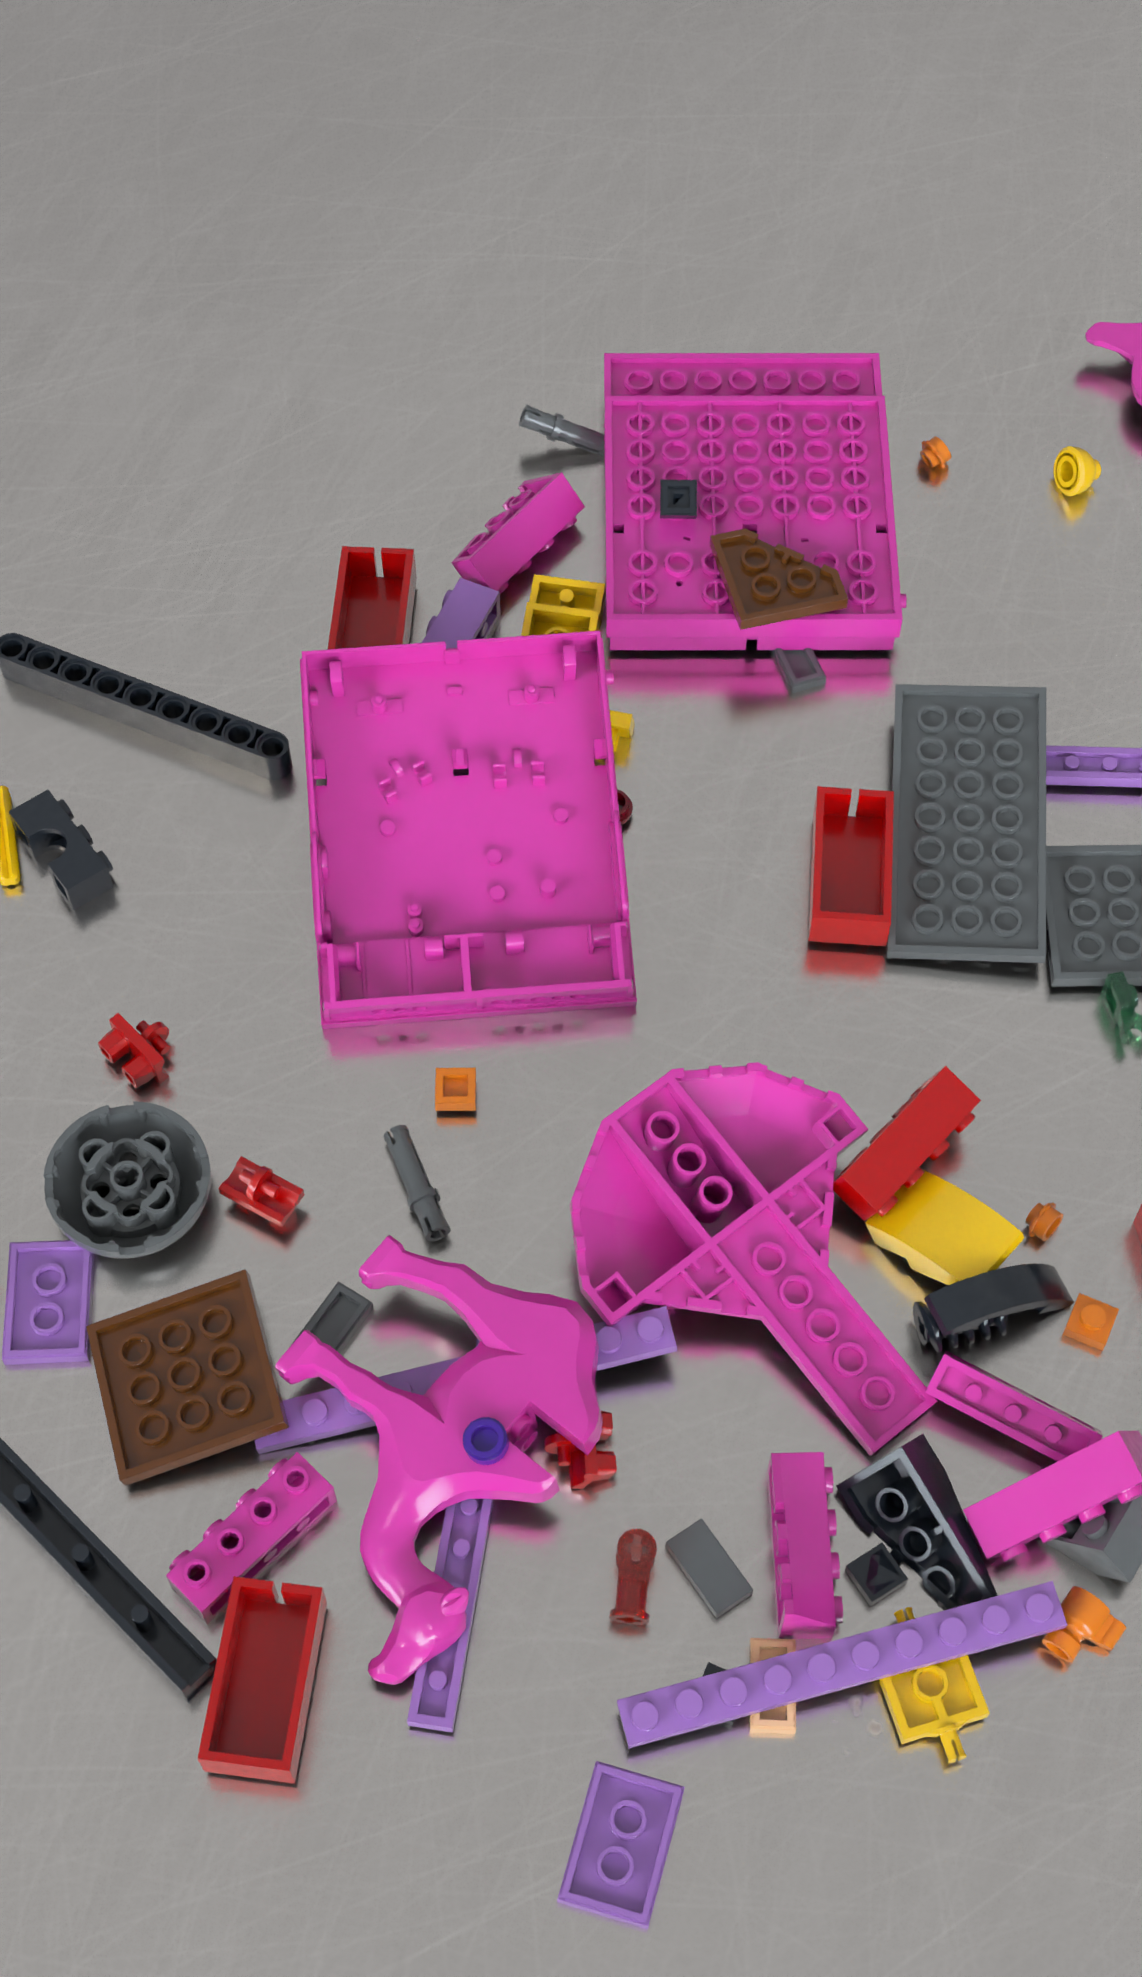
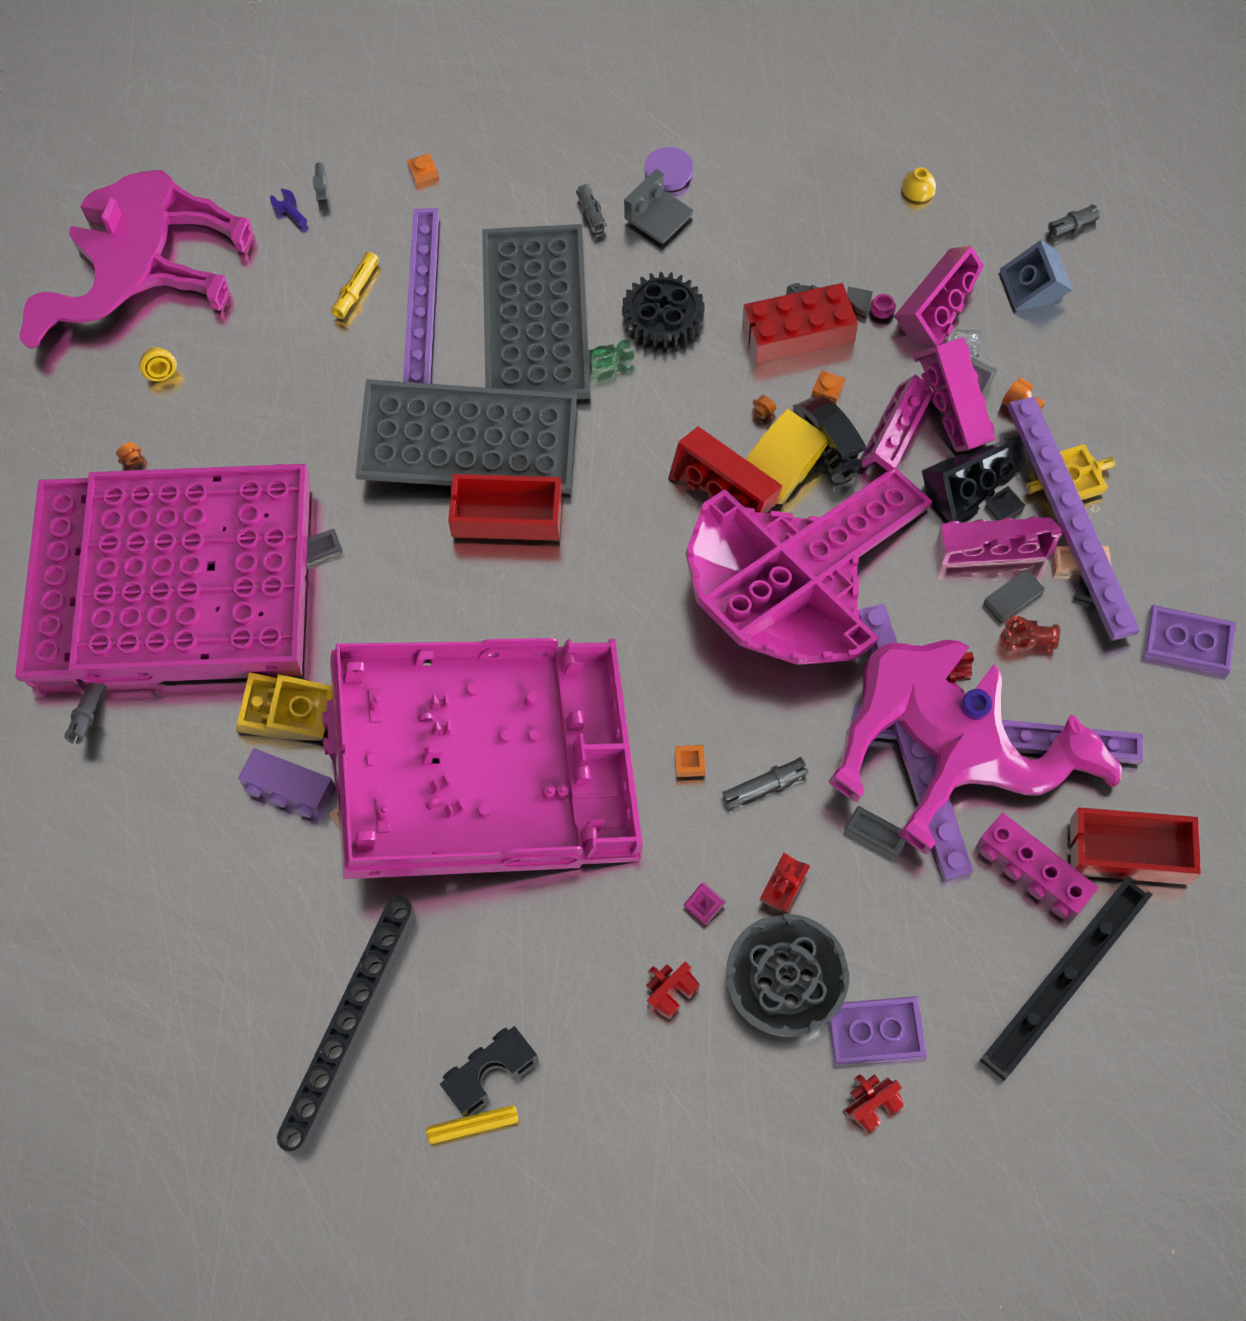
camera: 90 degrees left, 5 degrees up
reddish brown plate [86,1269,289,1486] -> none
red piece [327,546,417,650] -> none
dark pink wedge [451,472,585,594] -> none
black tile [660,480,697,519] -> none
reddish brown plate [710,528,848,630] -> none
none -> dark pink tile [683,882,726,925]

